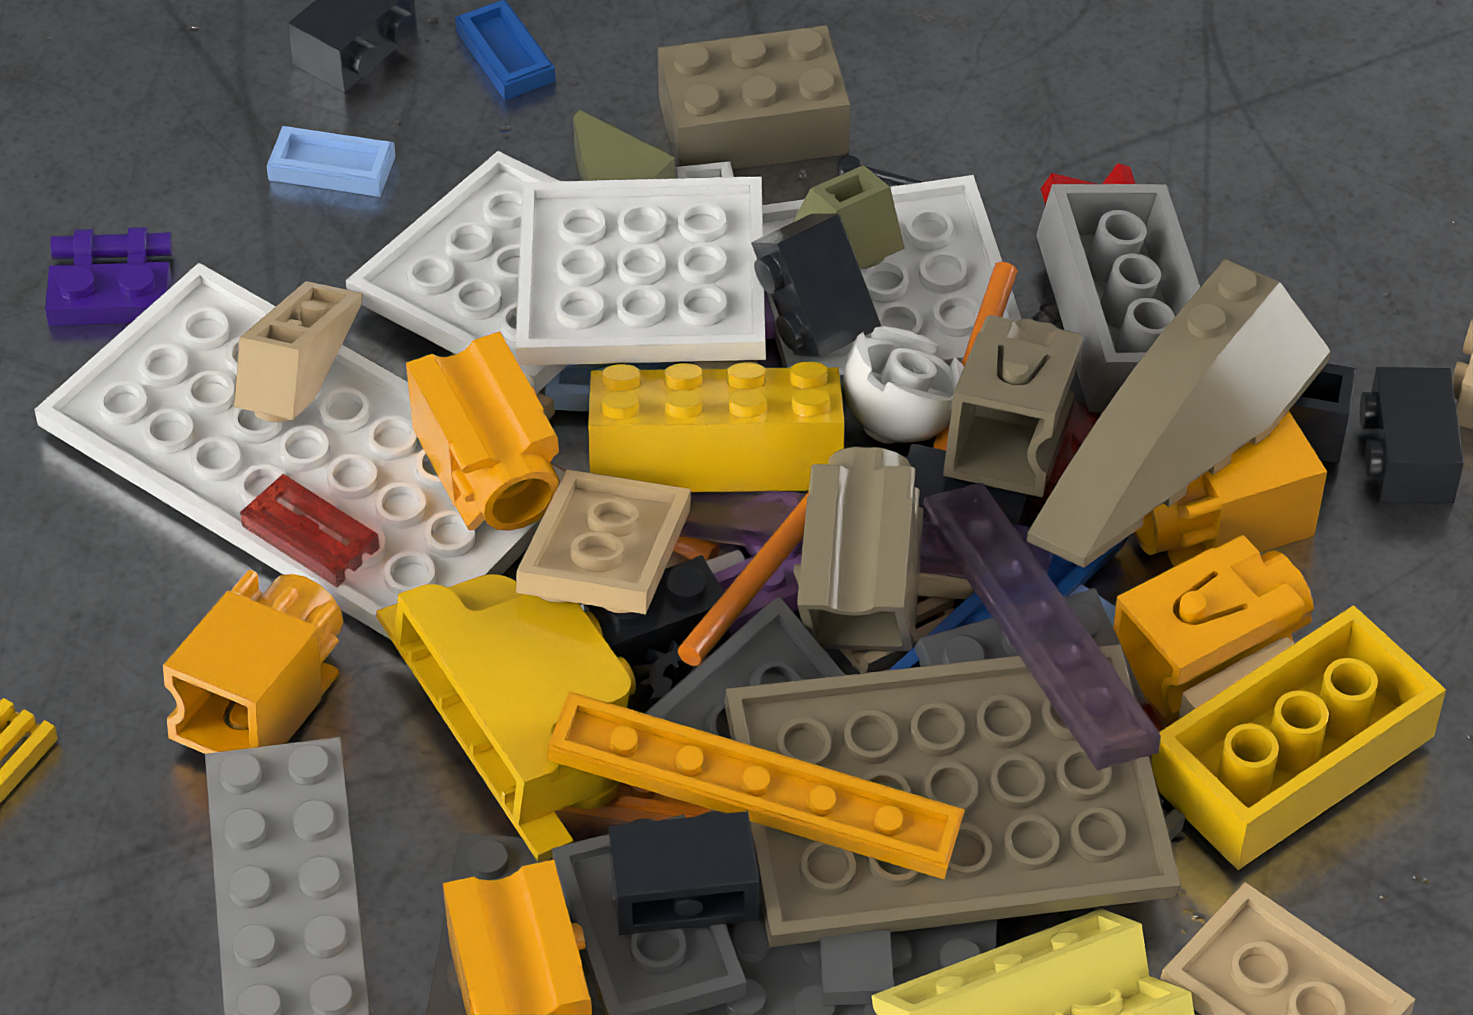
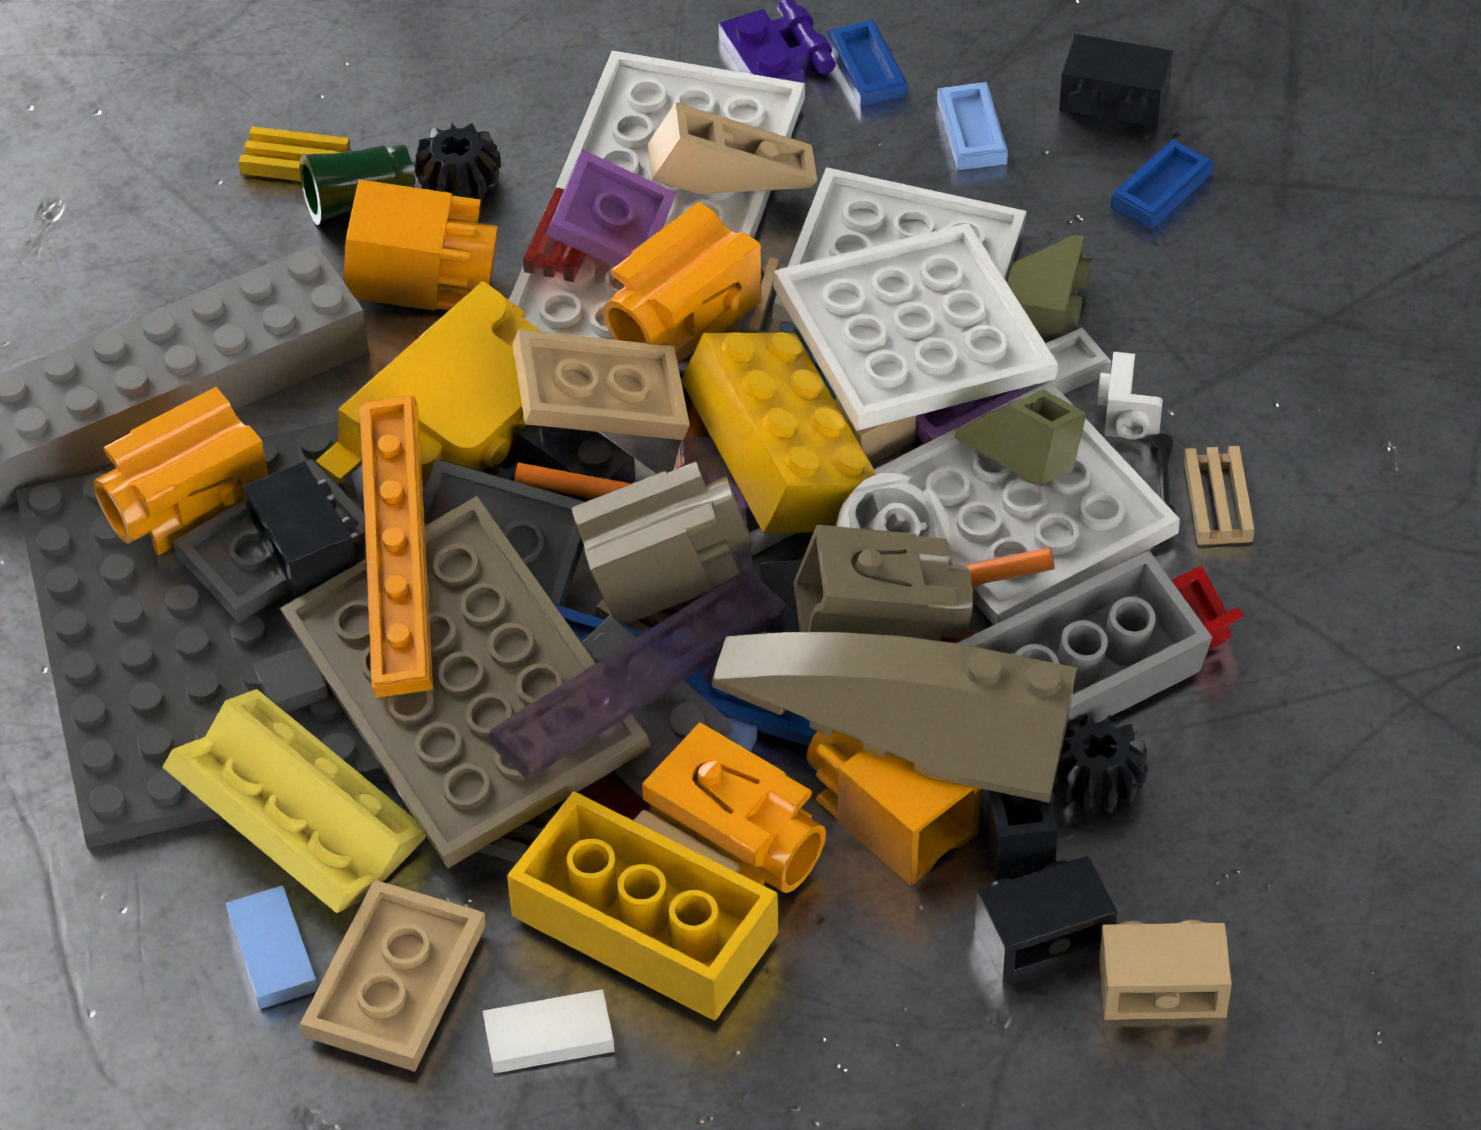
camera: 70 degrees right, 0 degrees up
dark tan brick [658,25,850,170] -> none
black brick [751,213,882,358] -> none
none -> dark green plant [299,145,416,225]
none -> black gear [414,122,501,201]
none -> white tile [483,989,615,1073]
none -> medium lavender plate [546,149,676,267]
none -> blue tile [827,19,908,108]
none -> white bracket [1097,352,1163,440]
none -> tan tile [1184,446,1255,545]

